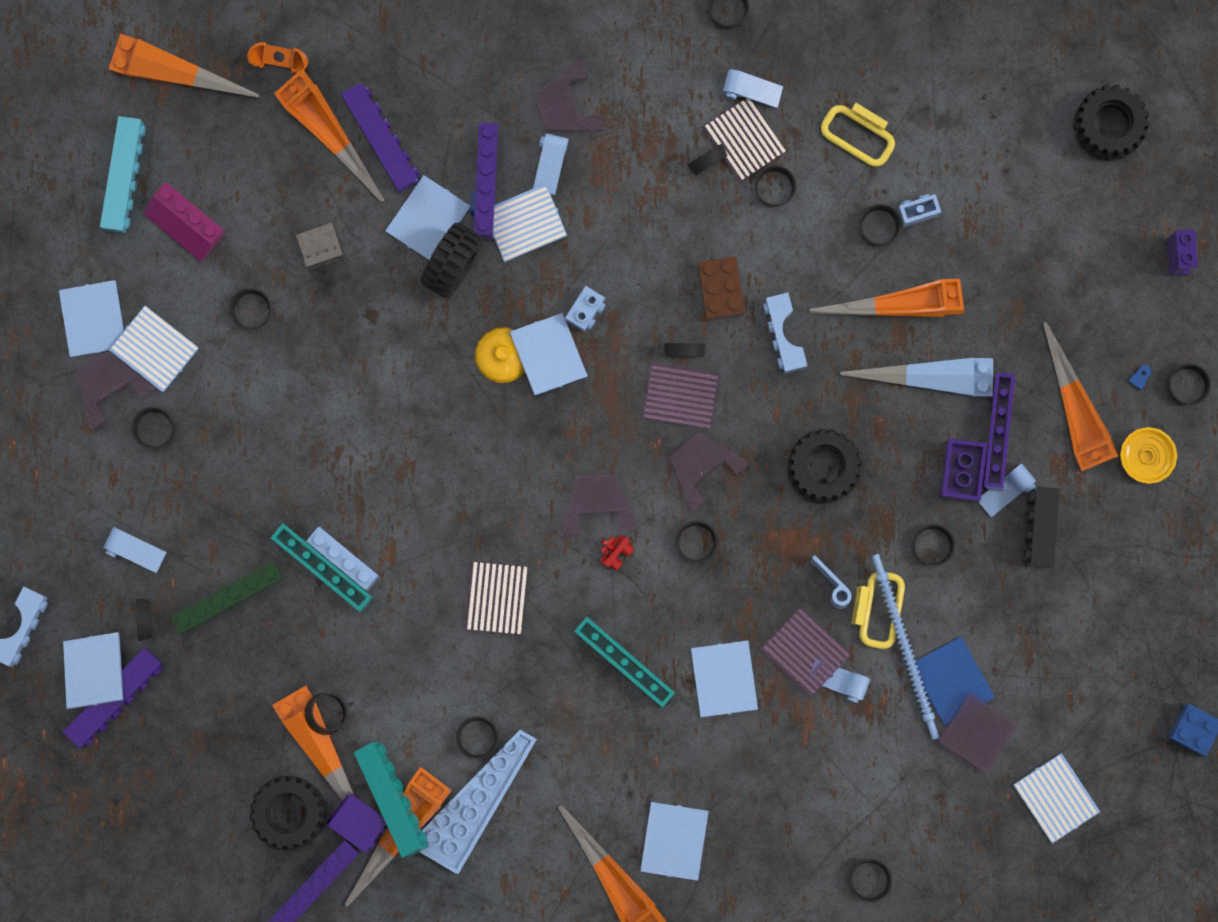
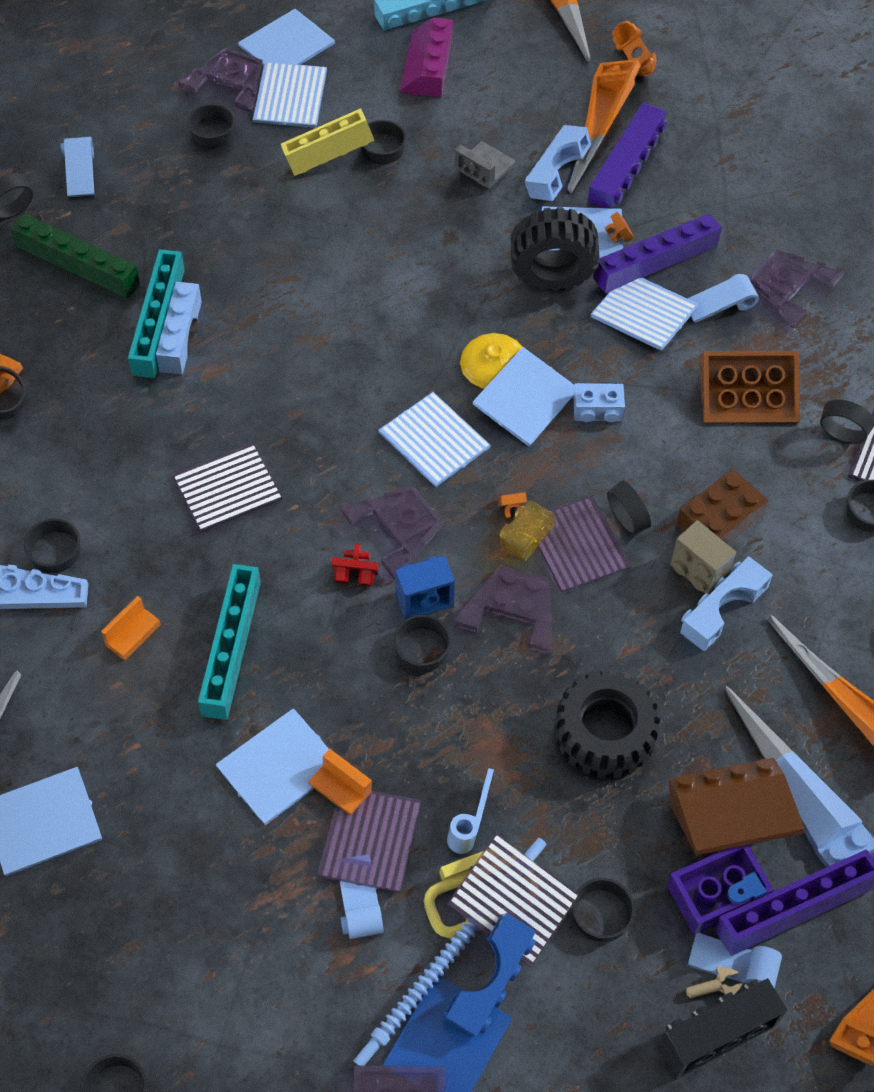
camera: 60 degrees right, 25 degrees down
none -> orange panel [101,596,161,661]
none -> light yellow brick [281,108,375,176]
none -> orange panel [308,749,372,816]
none -> piece [379,392,491,487]
none -> blue brick [395,555,455,620]
none -> blue arch [442,913,536,1036]
none -> piece [446,834,579,967]
none -> orange tile [498,492,527,518]
none -> clear yellow brick [500,500,556,562]
none -> light blue arch [525,125,591,201]
none -> orange tile [604,211,634,243]
none -> reddish brown slope [669,758,805,855]
none -> dark tan brick [670,520,736,595]
none -> tan bar [686,967,742,999]
none -> dark orange slope [699,351,800,423]
none -> blue piece [727,872,767,904]

